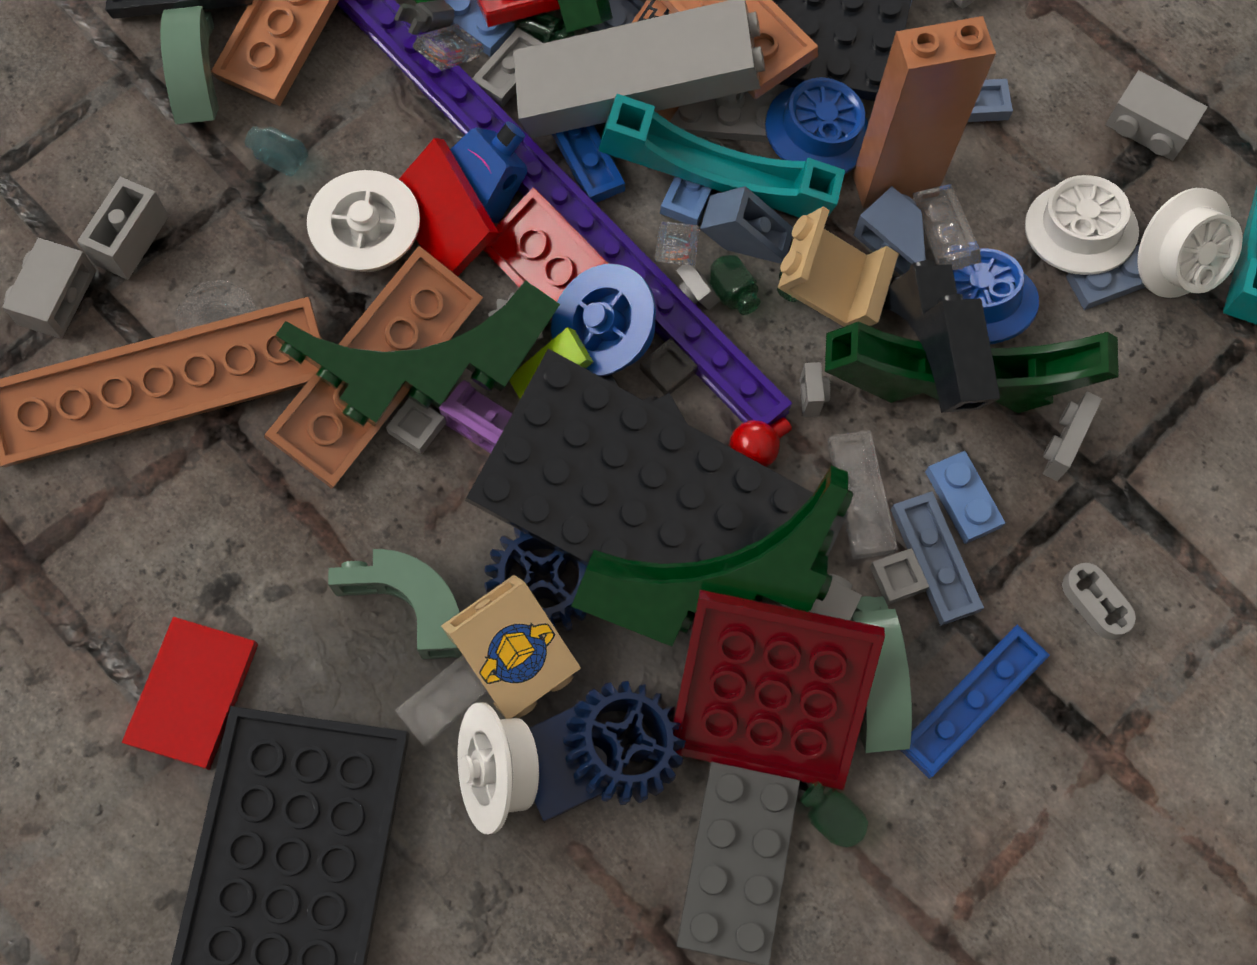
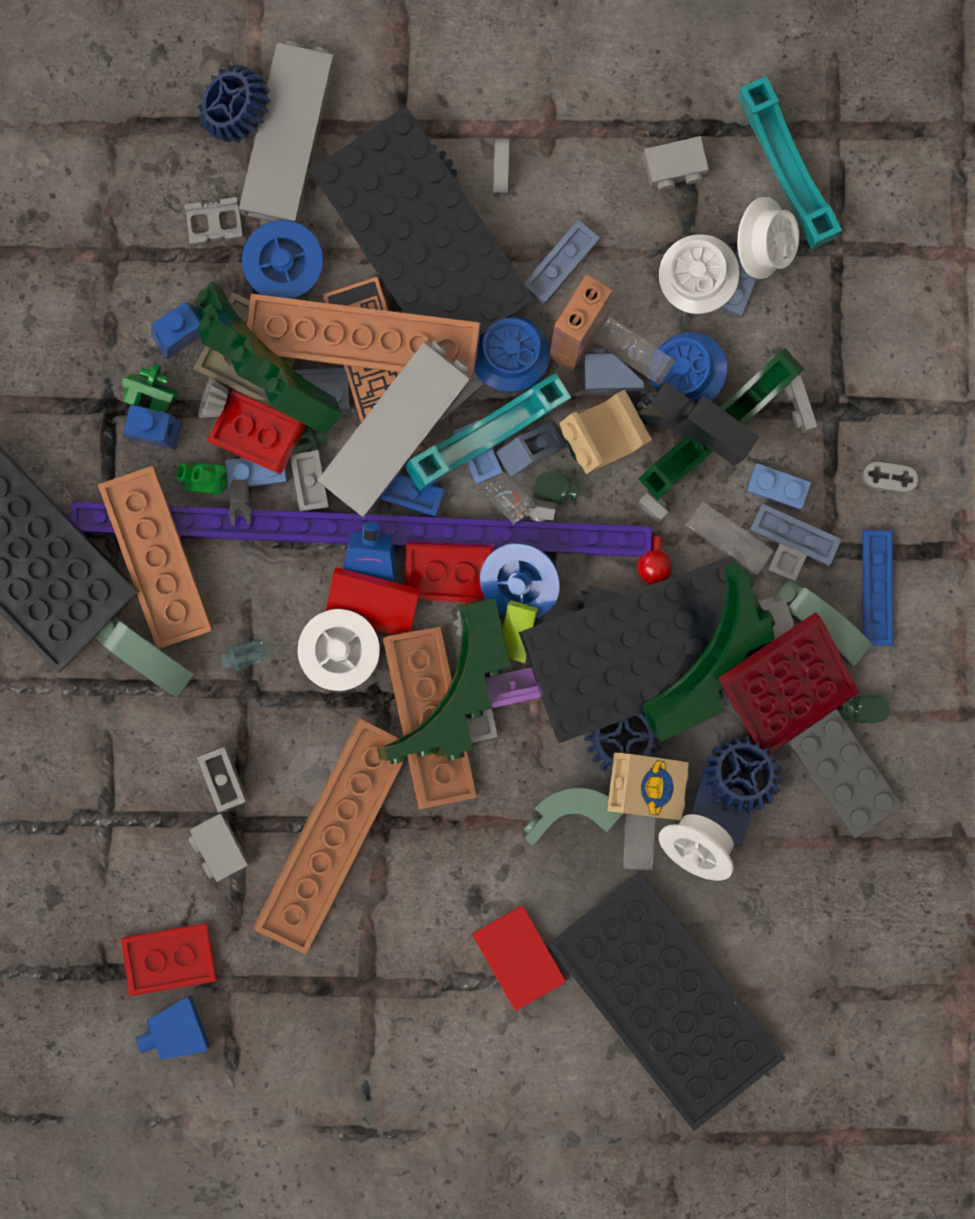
camera: 45 degrees left, 15 degrees up
clear tile [412,24,484,71] -> none

